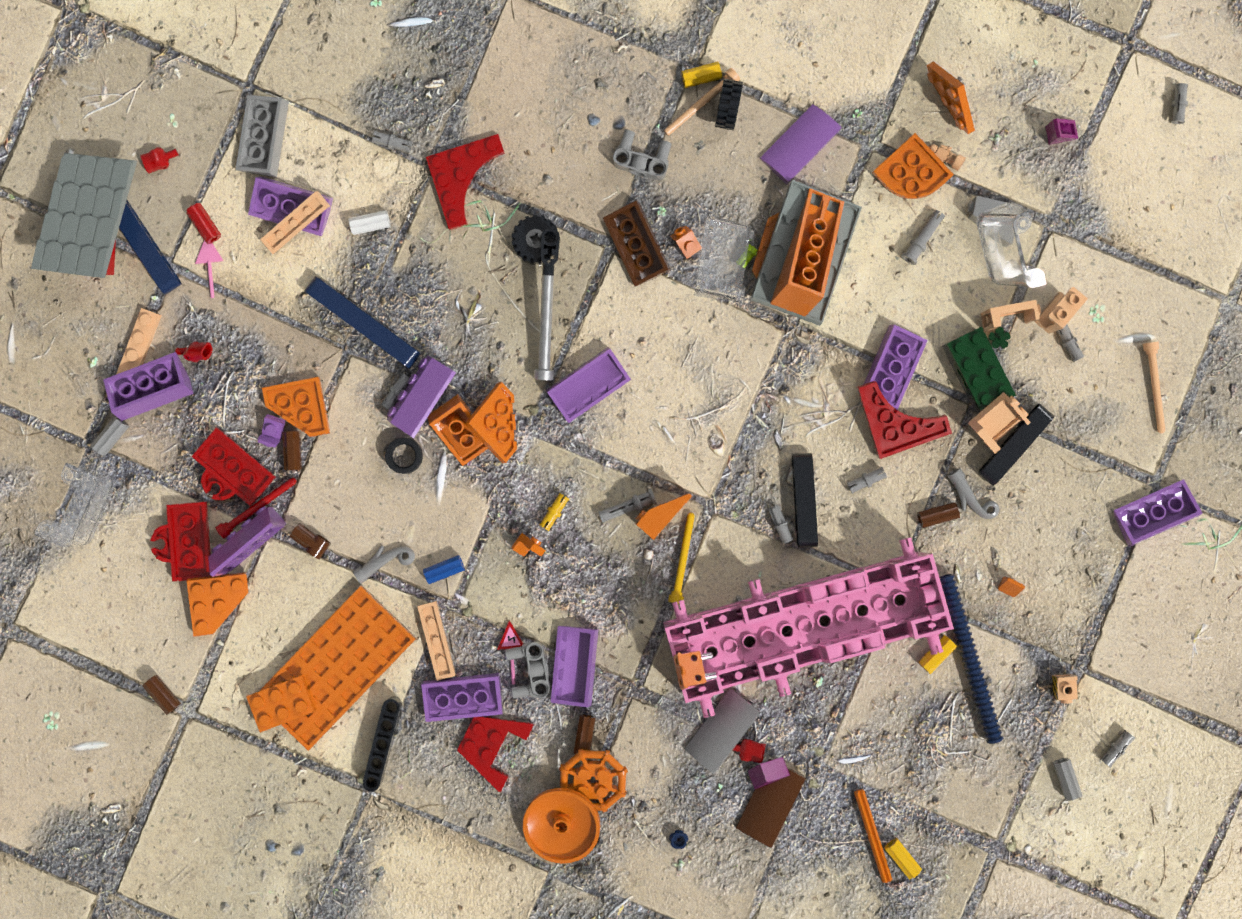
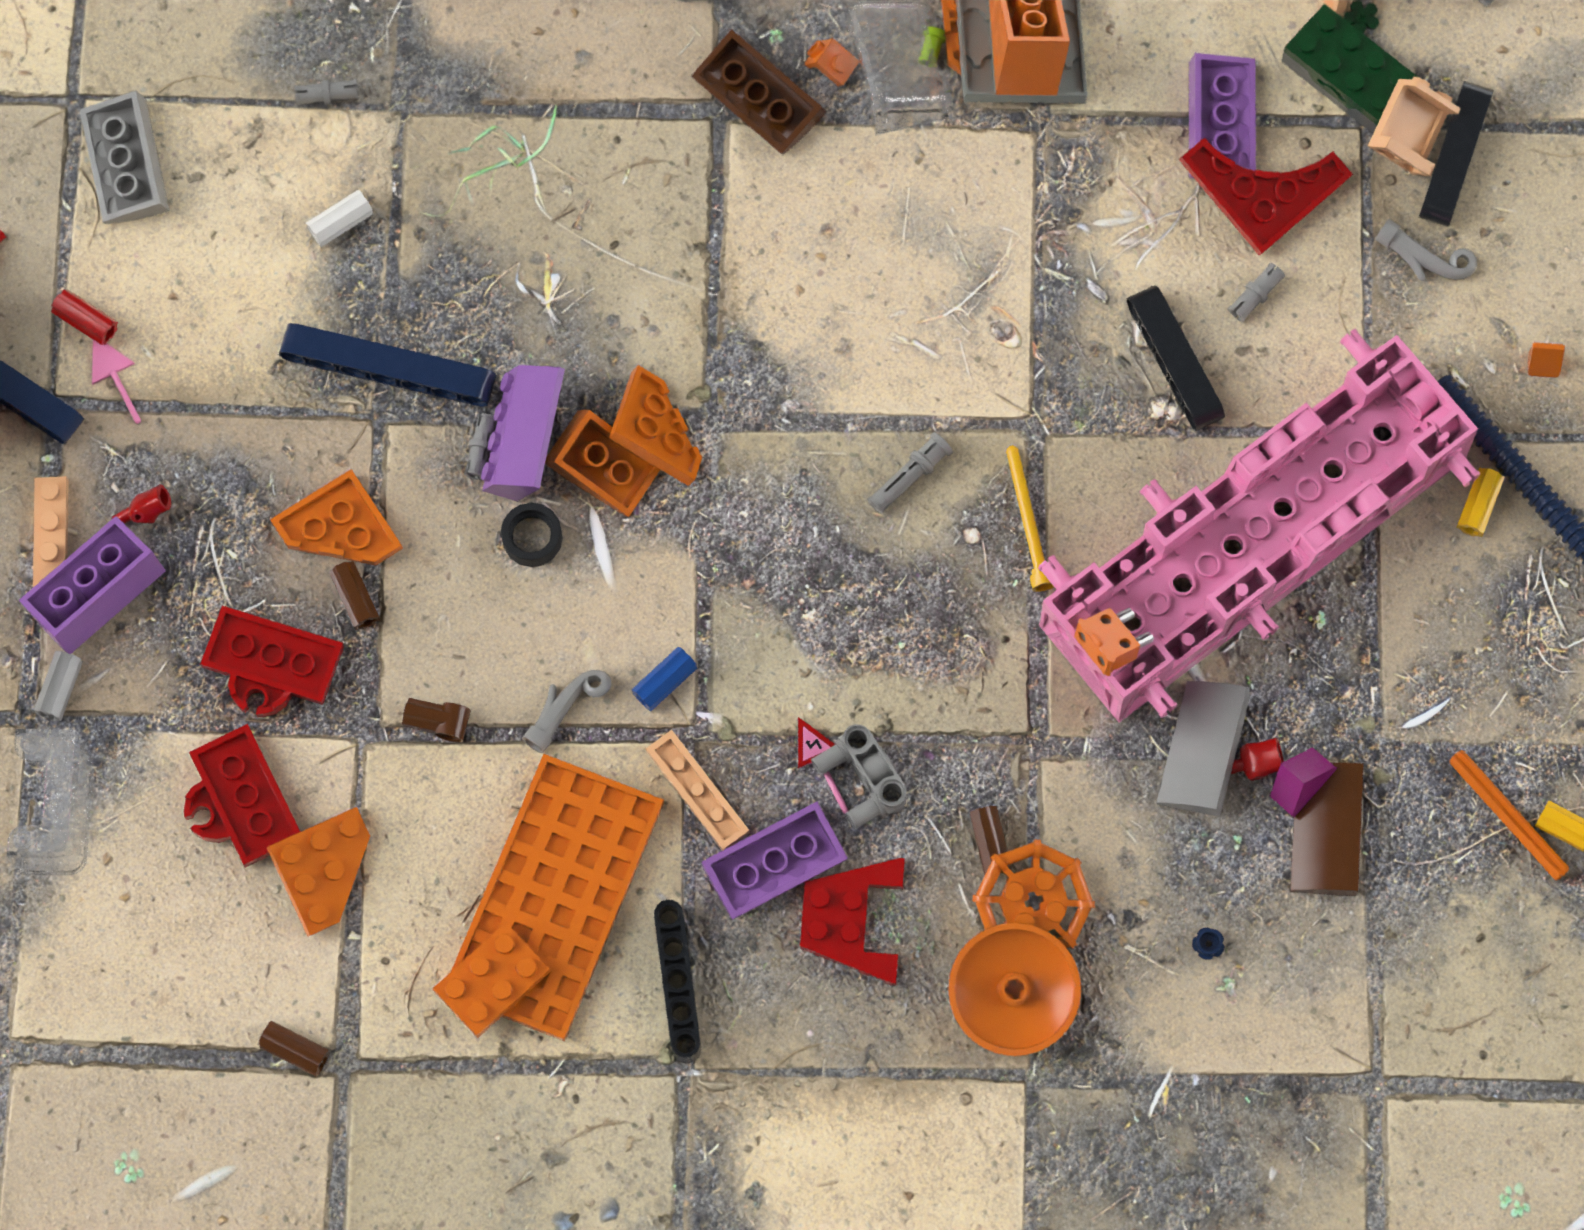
camera: 15 degrees left, 15 degrees down
medium lavender slope [208,506,287,577] -> none
red piece [215,478,297,539] -> none
medium lavender slope [248,176,333,236] -> none
medium lavender bracket [257,414,285,448] -> none
light nougat plate [260,191,330,254] -> none
red plate [426,134,505,230] -> none
orange bracket [511,533,546,557] -> none
black wheel [512,215,560,265] -> none
flat silver piece [534,228,559,380] -> none
yellow pin [539,492,570,531] -> none
medium lavender slope [546,347,631,423] -> none
medium lavender slope [550,626,599,707] -> none
orange slope [635,493,692,540] -> none
light grey axle [769,505,793,544] -> none
reddish brown axle [917,502,960,528] -> none

